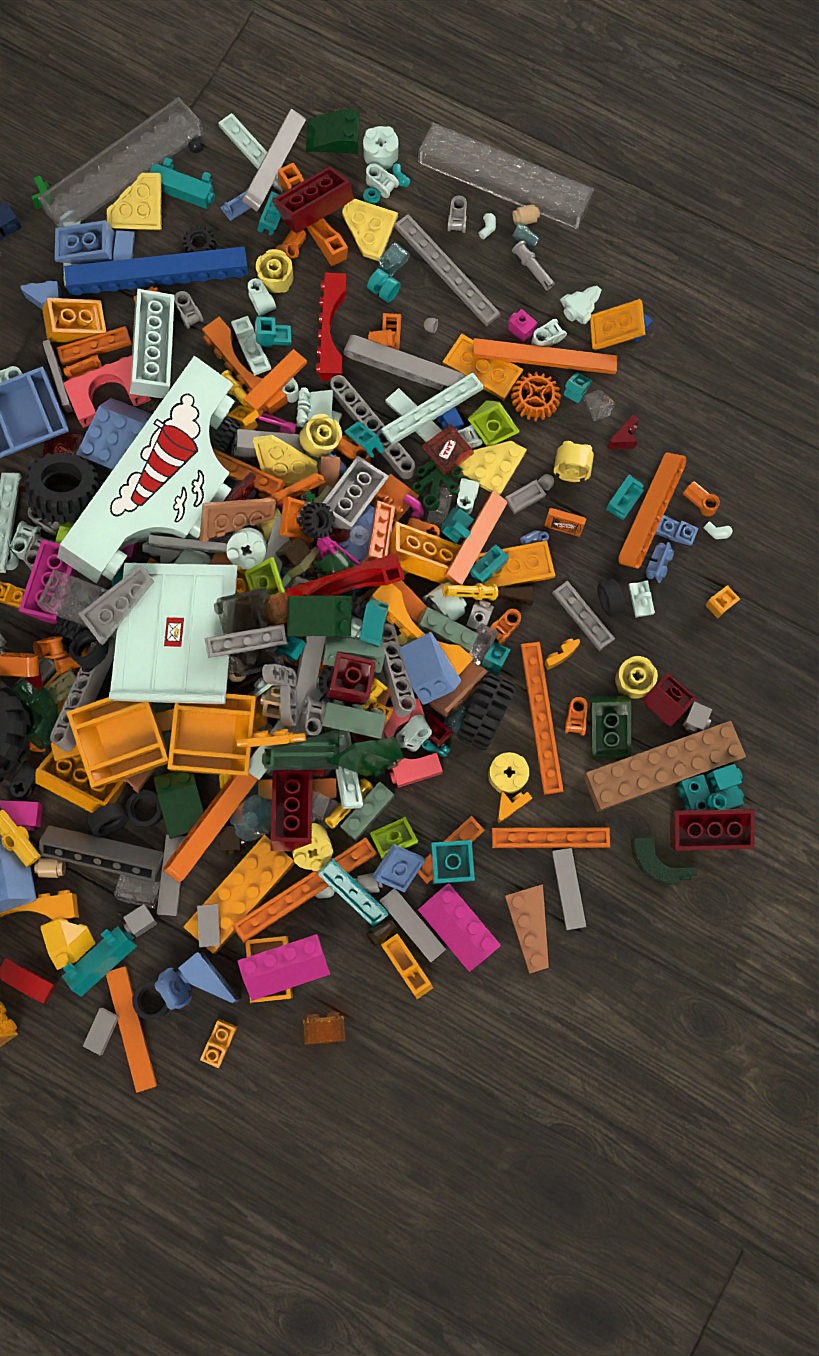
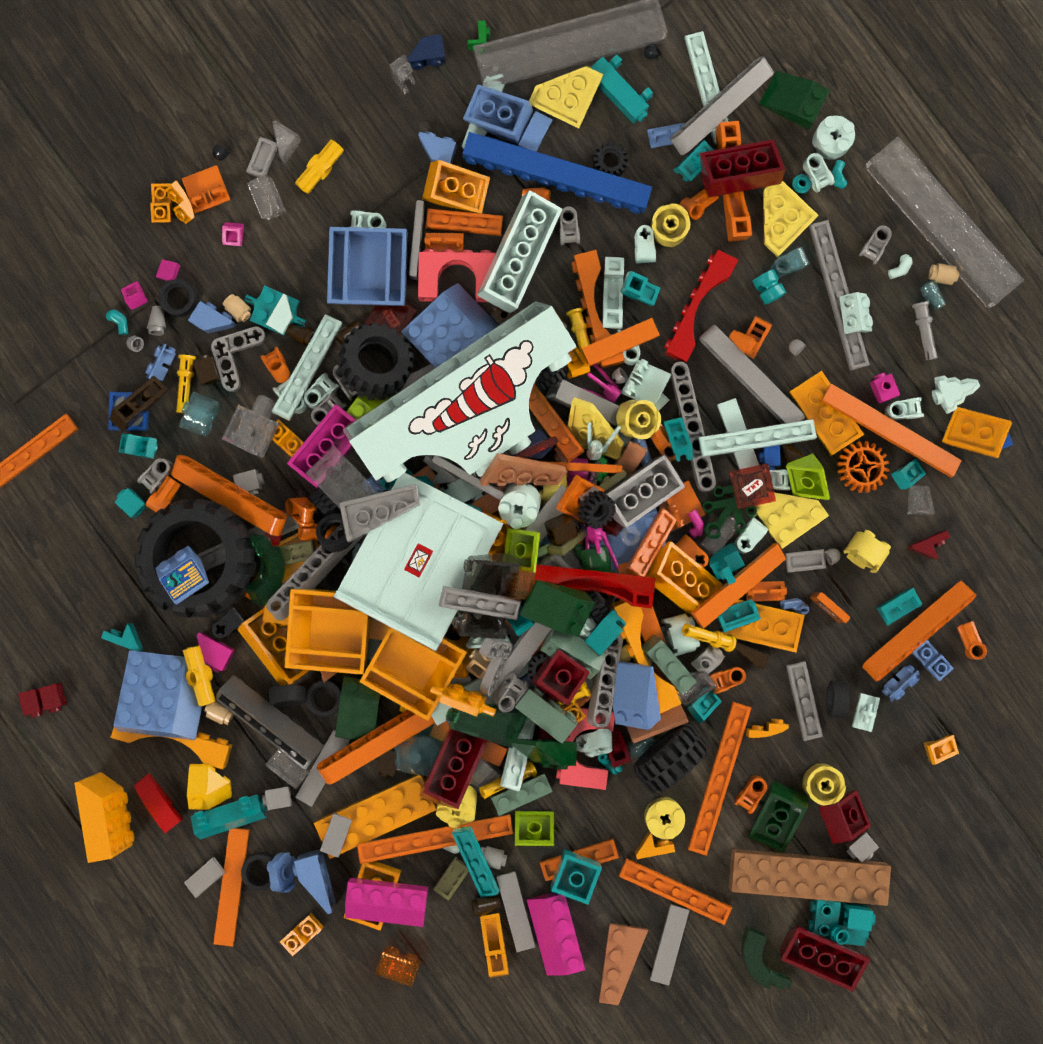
camera: 30 degrees right, 10 degrees up
medium blue plate [372,844,426,892] -> none
light aqua arm [704,521,733,539] -> none
none -> olive plate [433,857,469,901]
none -> light aqua plant [586,422,621,460]
none -> light grey hinge [612,367,628,384]
none -> orange hinge [746,581,787,601]
none -> light aqua bracket [839,292,873,334]

